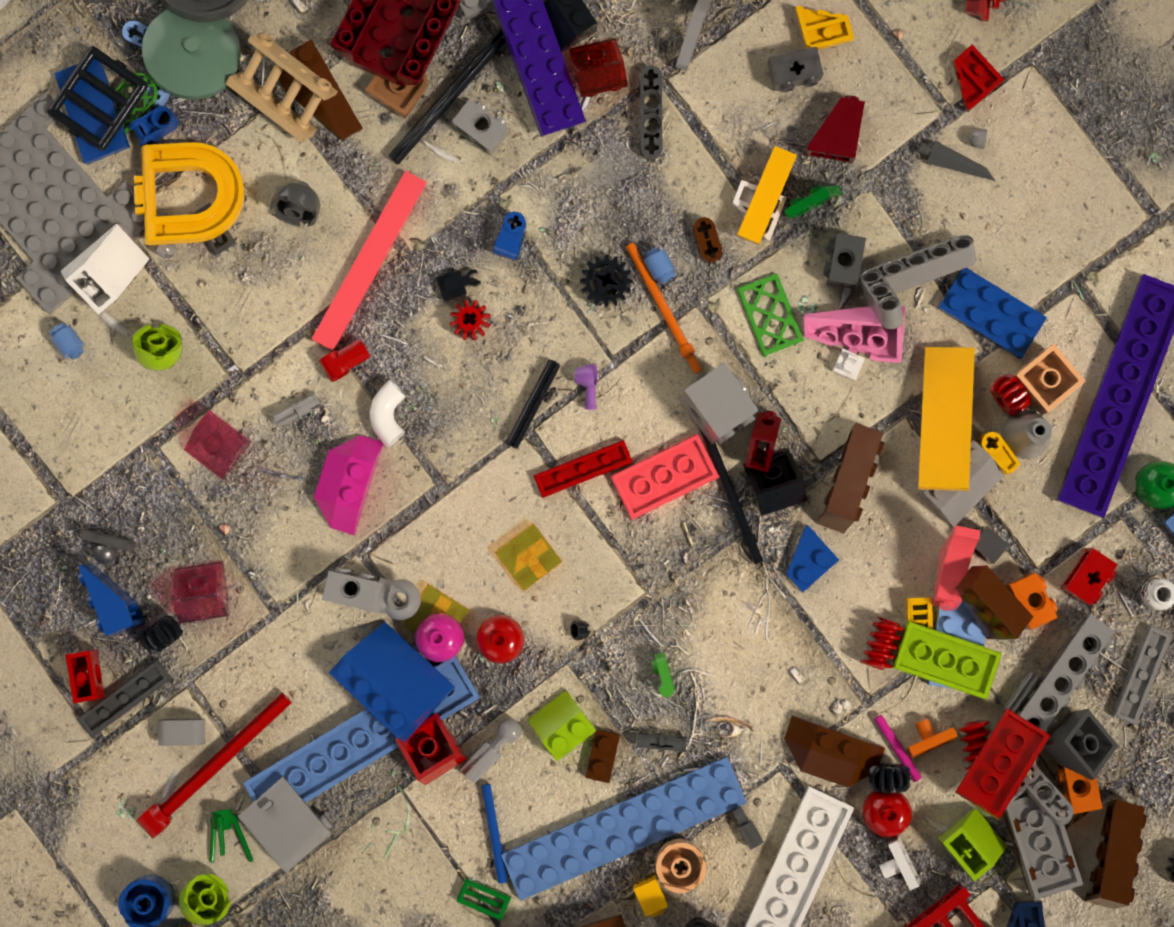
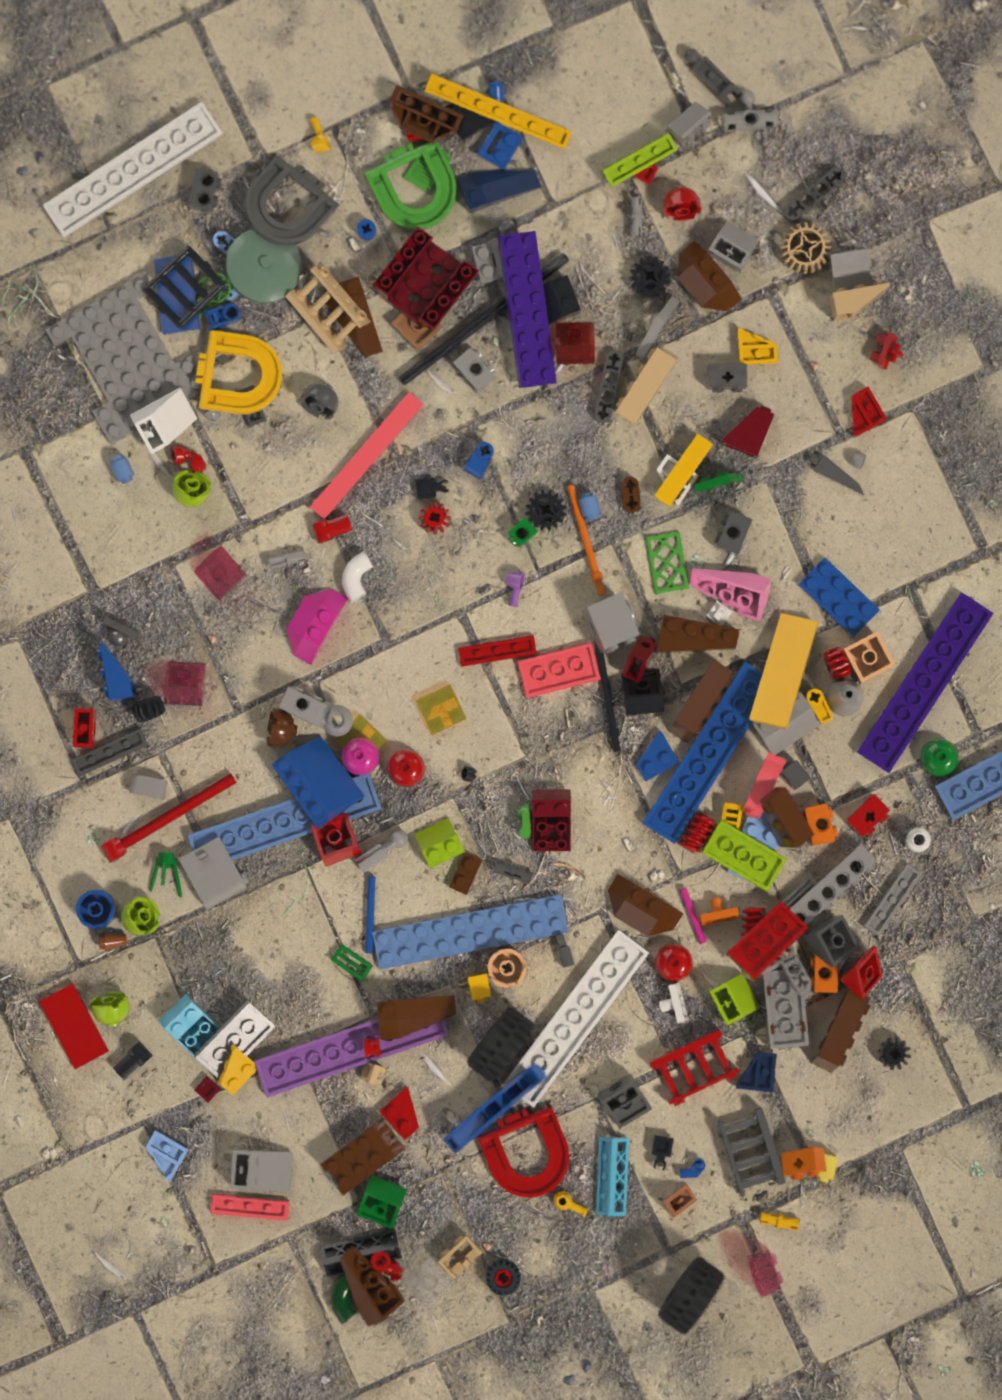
camera: 15 degrees right, 0 degrees up
black axle [506,359,560,449] -> none
light grey beam [860,235,976,329] -> none
black gear [868,763,911,794] -> none
none -> red arm [171,445,206,473]
none -> reddish brown cylinder [267,708,298,747]
none -> green brick [508,517,538,548]
none -> dark red slope [532,789,571,851]
none -> tan wedge [616,346,679,424]
none -> blue plate [642,662,763,844]
none -> reddish brown wedge [656,615,740,654]
none -> red slope [840,946,883,999]

